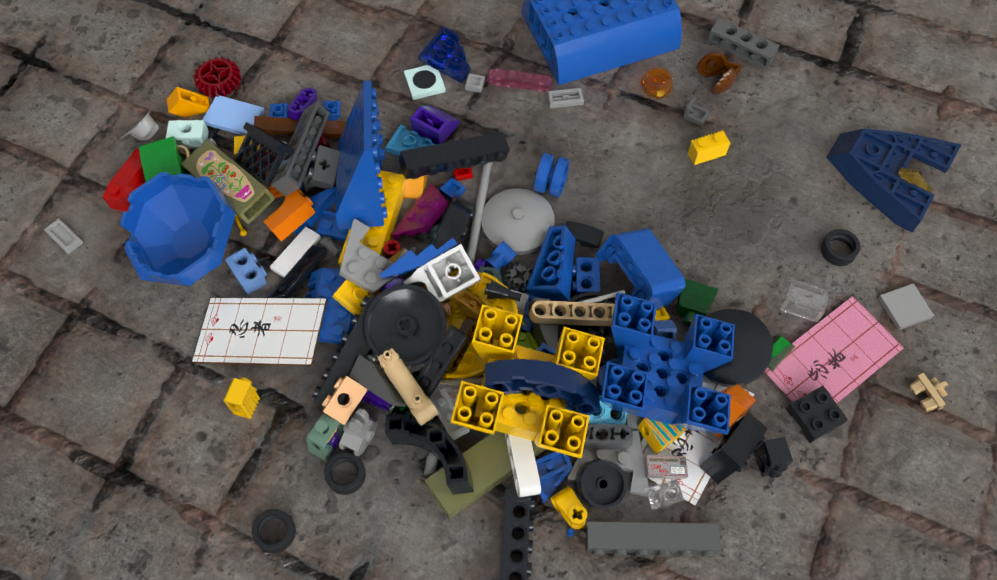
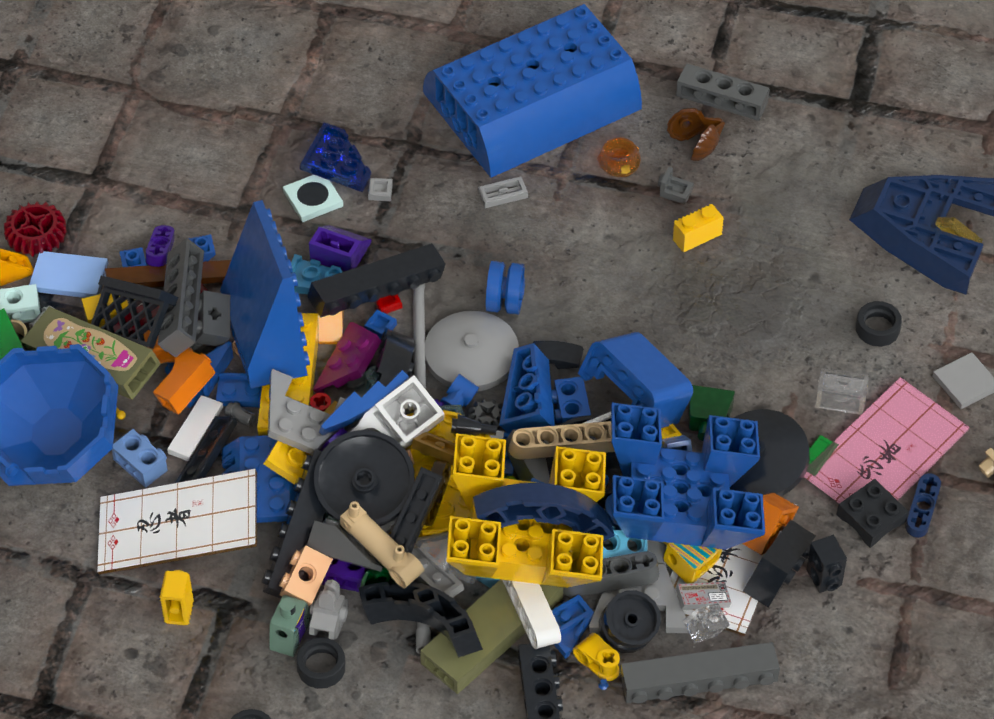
camera: 10 degrees left, 10 degrees down
clear pink beam [486,69,553,92] -> none
none -> dark blue beam [906,473,941,538]

